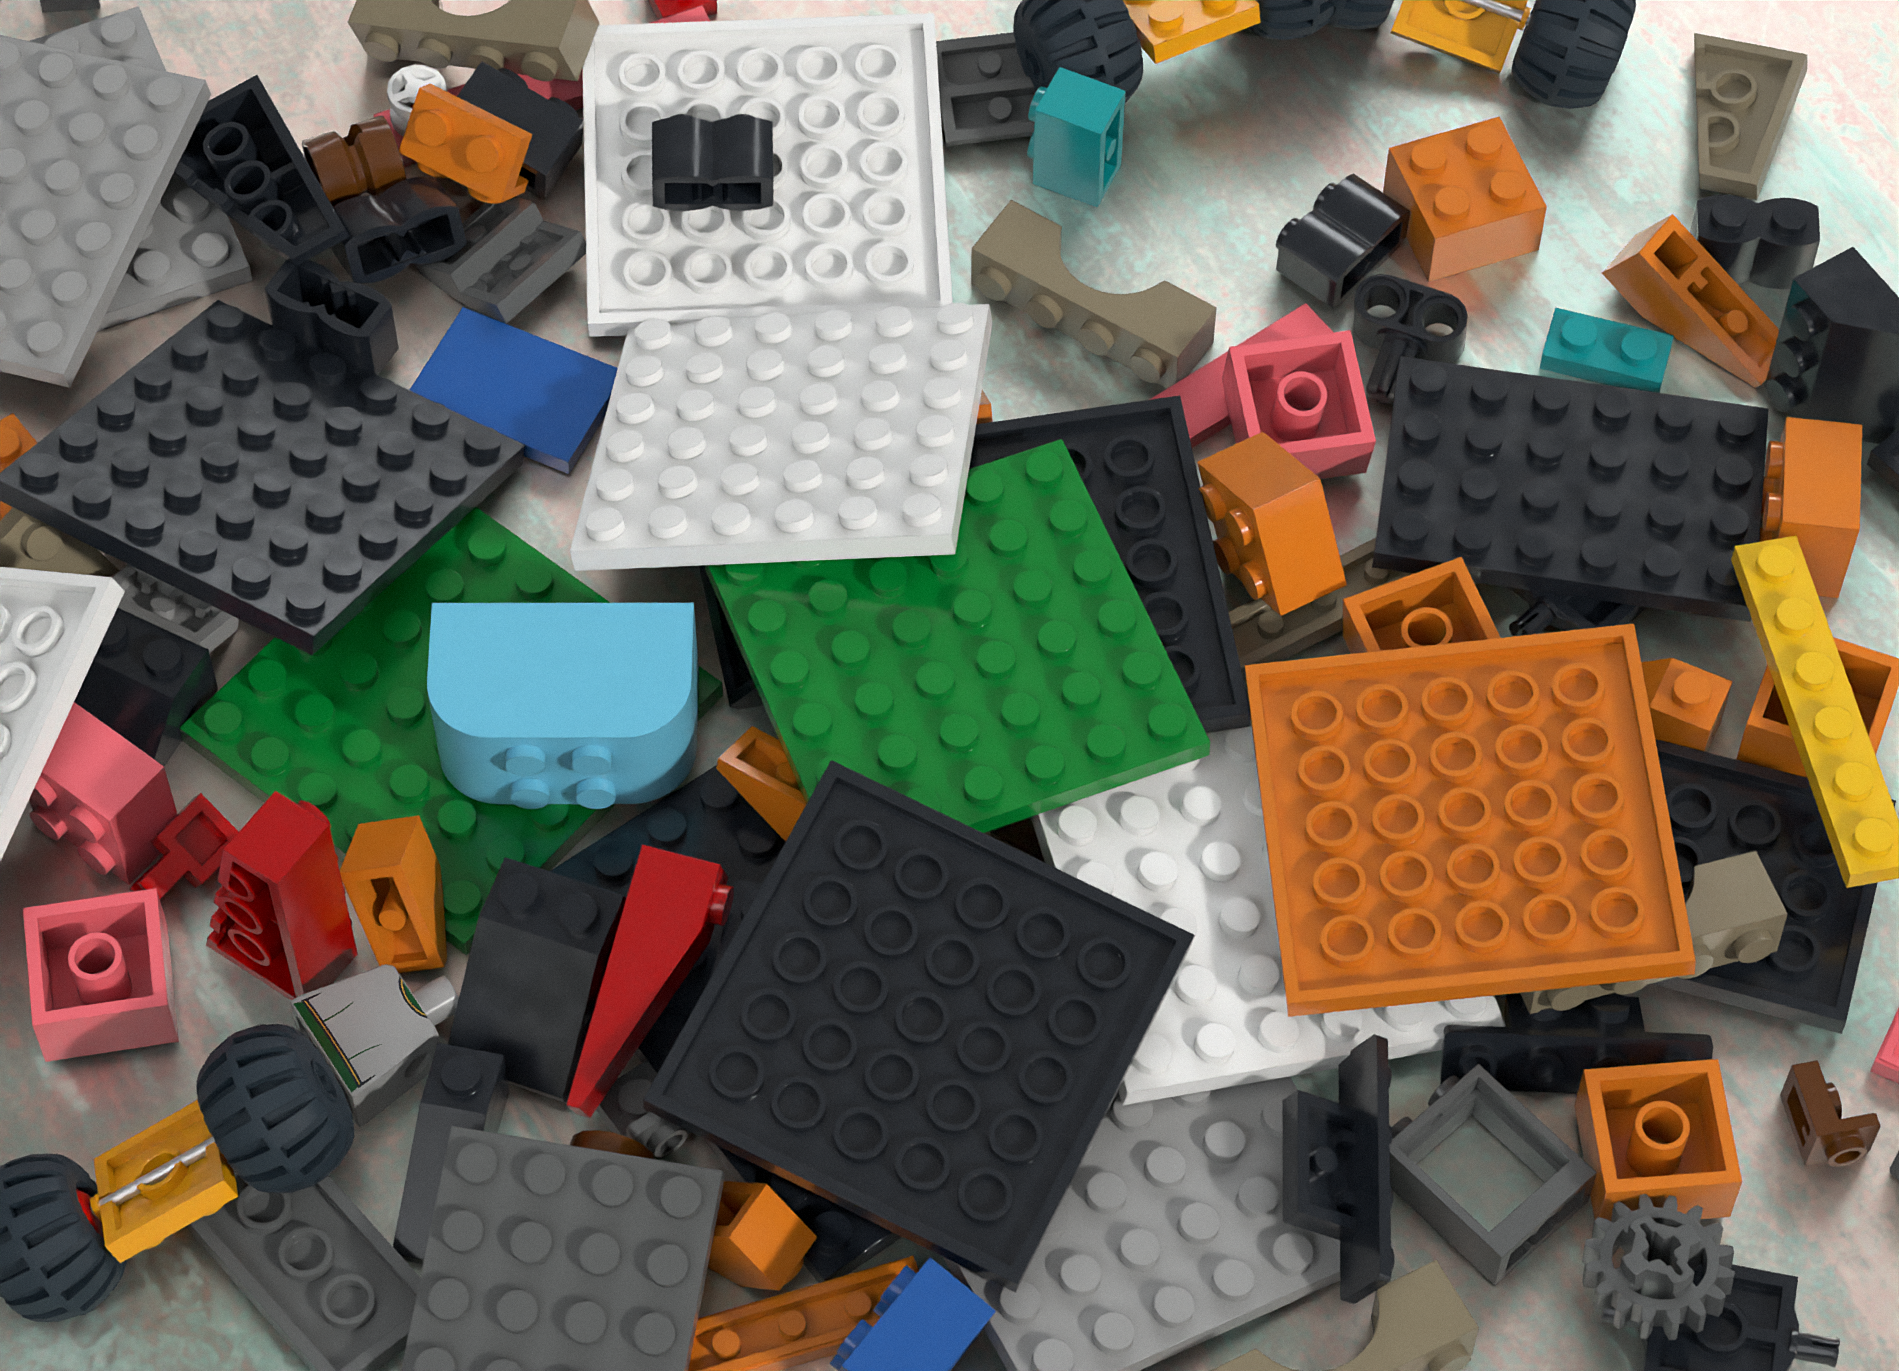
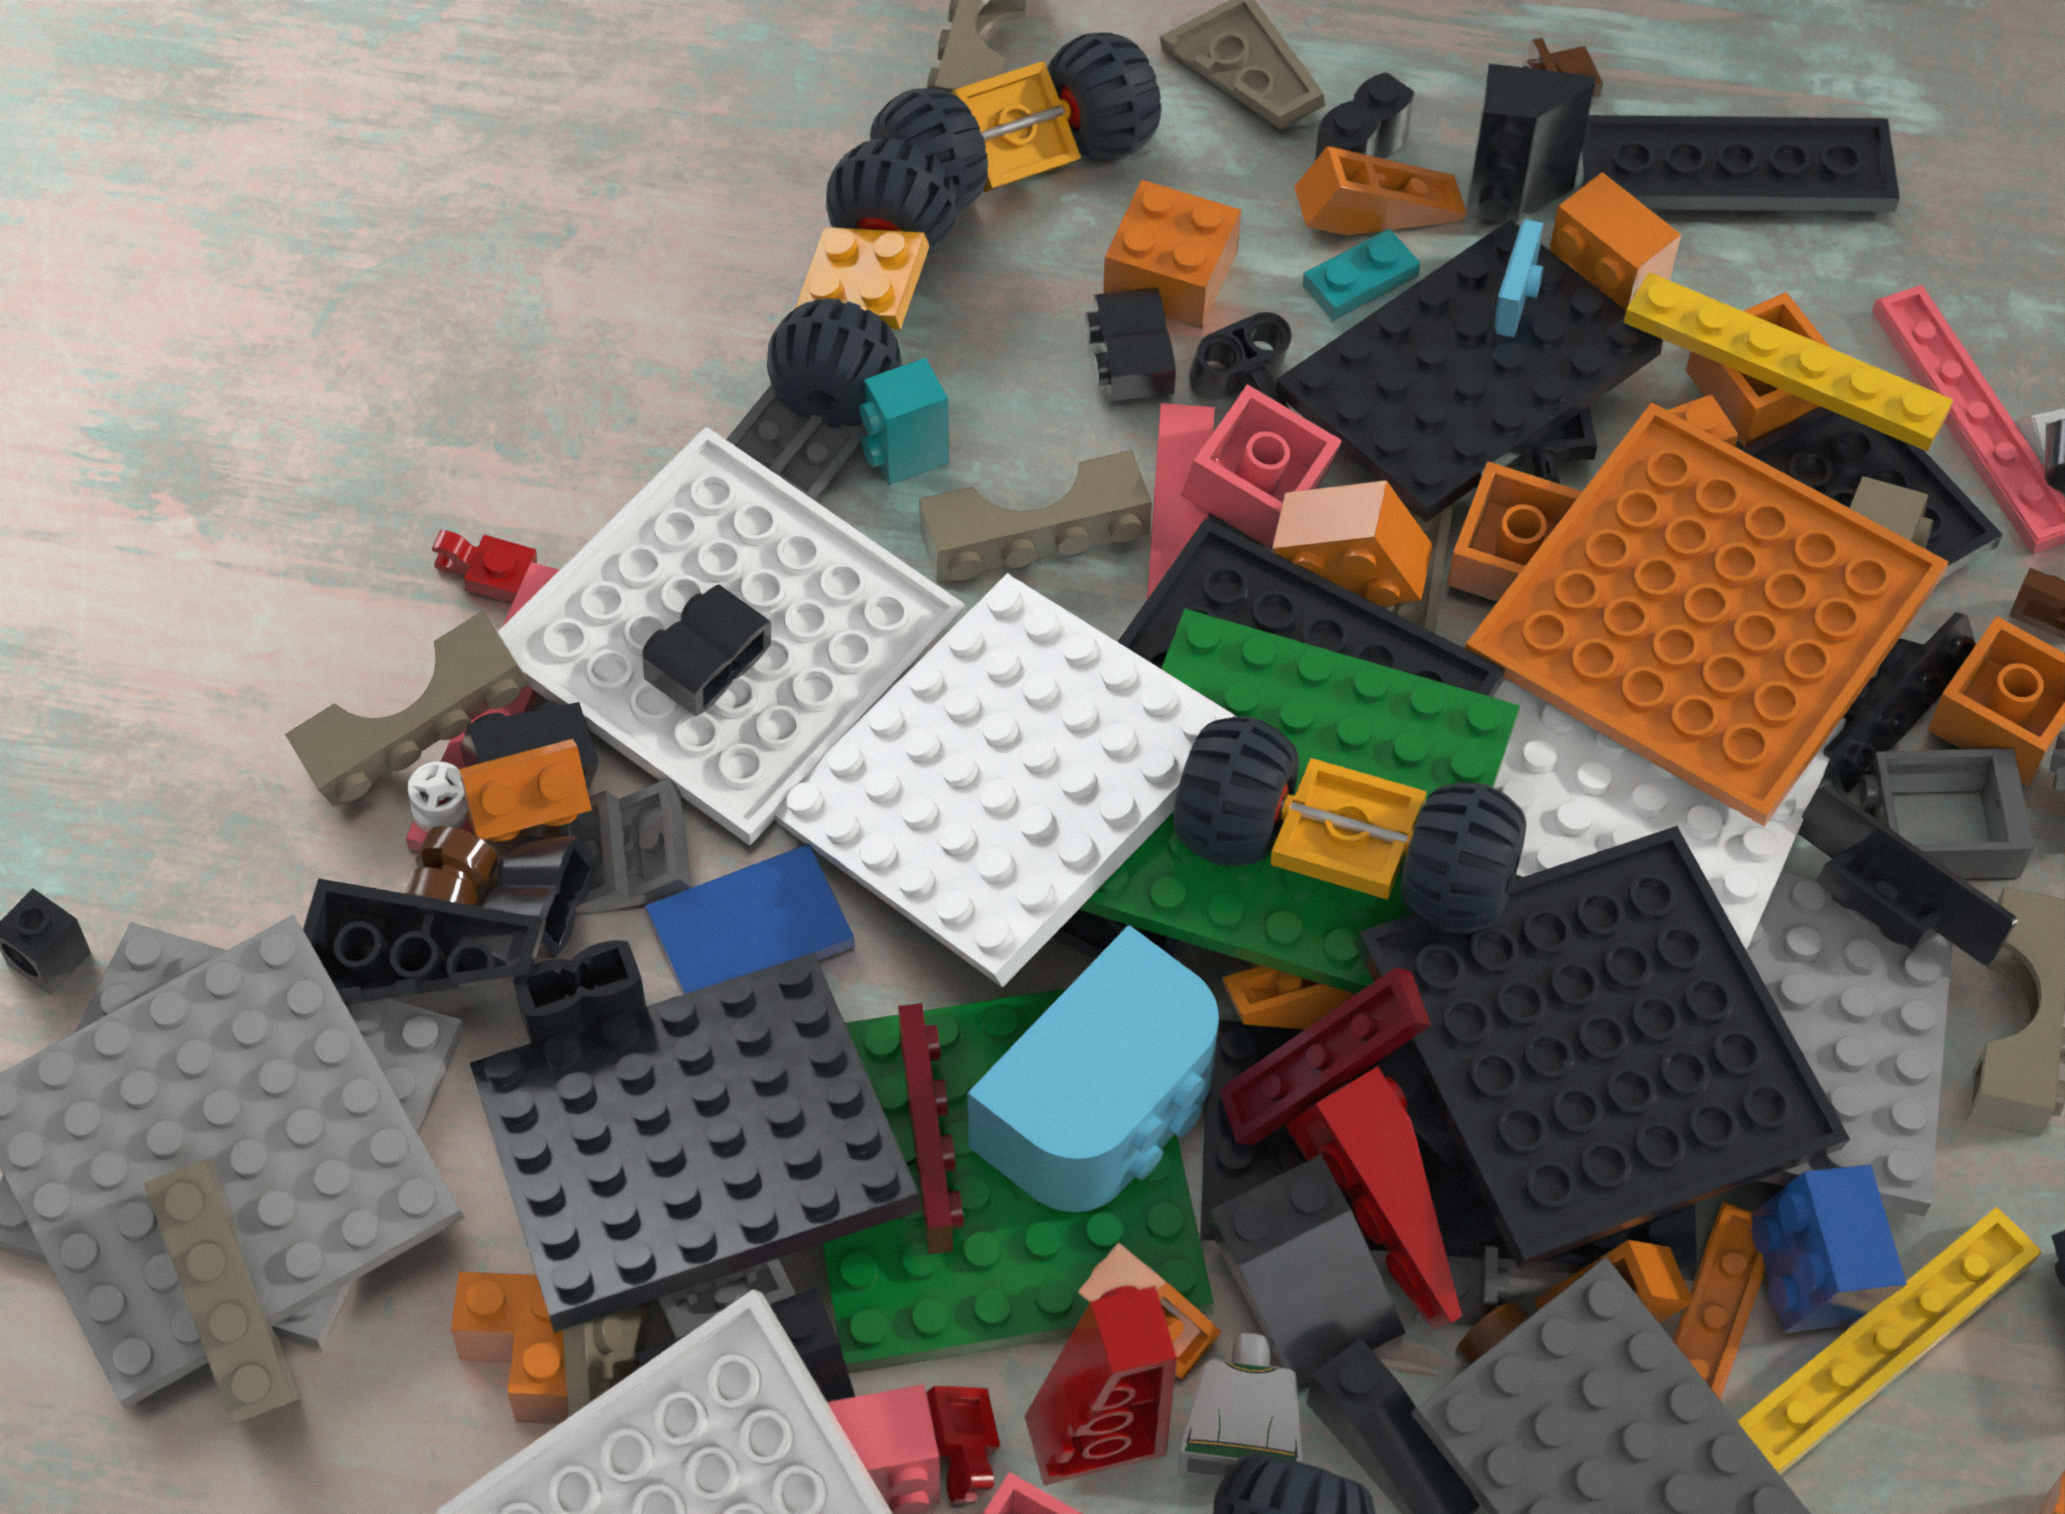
camera: 50 degrees left, 0 degrees up
none -> dark red plate [898,1003,964,1254]
none -> black plate [1173,716,1527,934]
none -> dark red plate [1219,967,1431,1146]
none -> medium azure plate [1494,219,1543,338]

